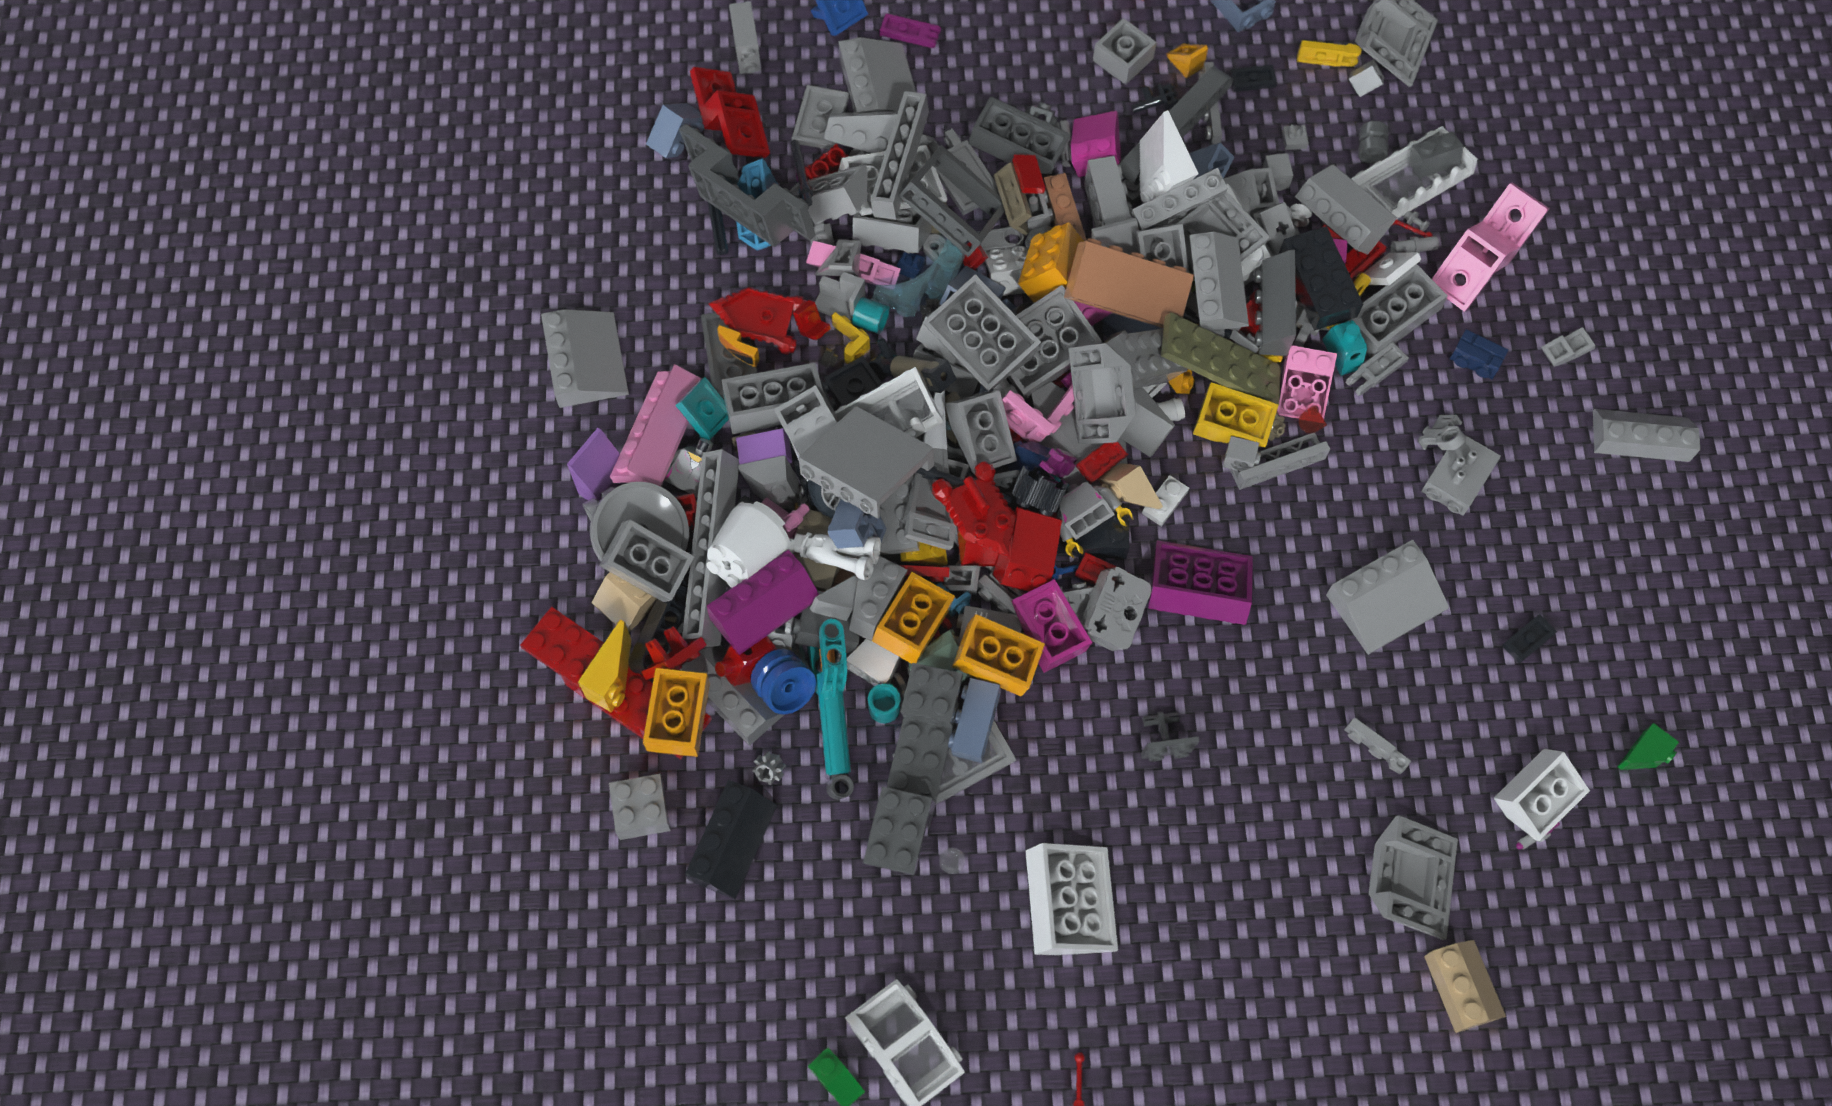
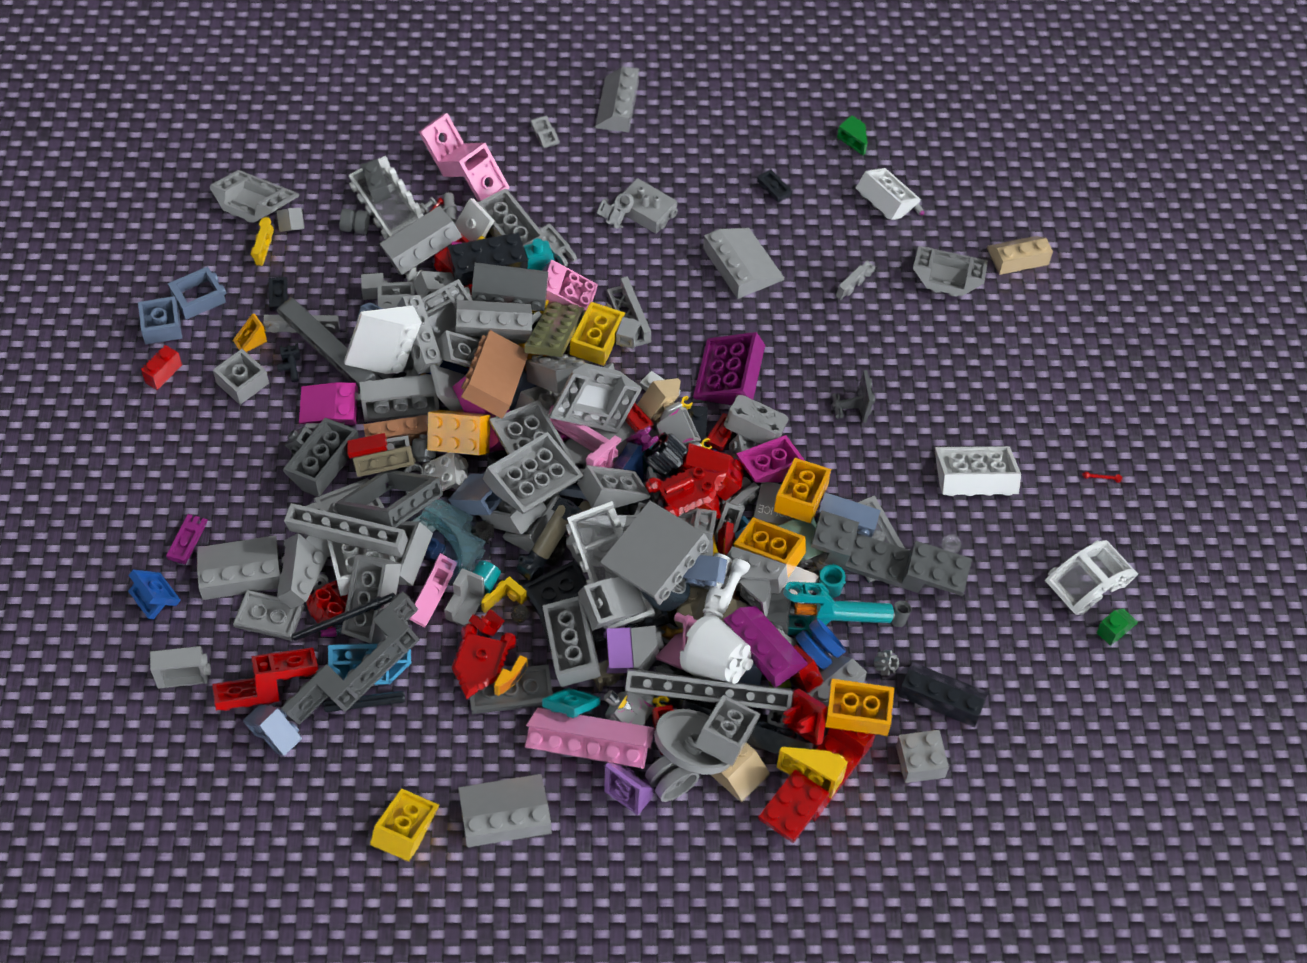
camera: 90 degrees left, 10 degrees down
light grey slope [814,240,861,277] -> none
light grey tile [1282,125,1309,150] -> none
clear red tile [1298,405,1327,433] -> none
dark blue brick [1450,329,1509,379] -> none
none -> yellow slope [370,788,439,862]

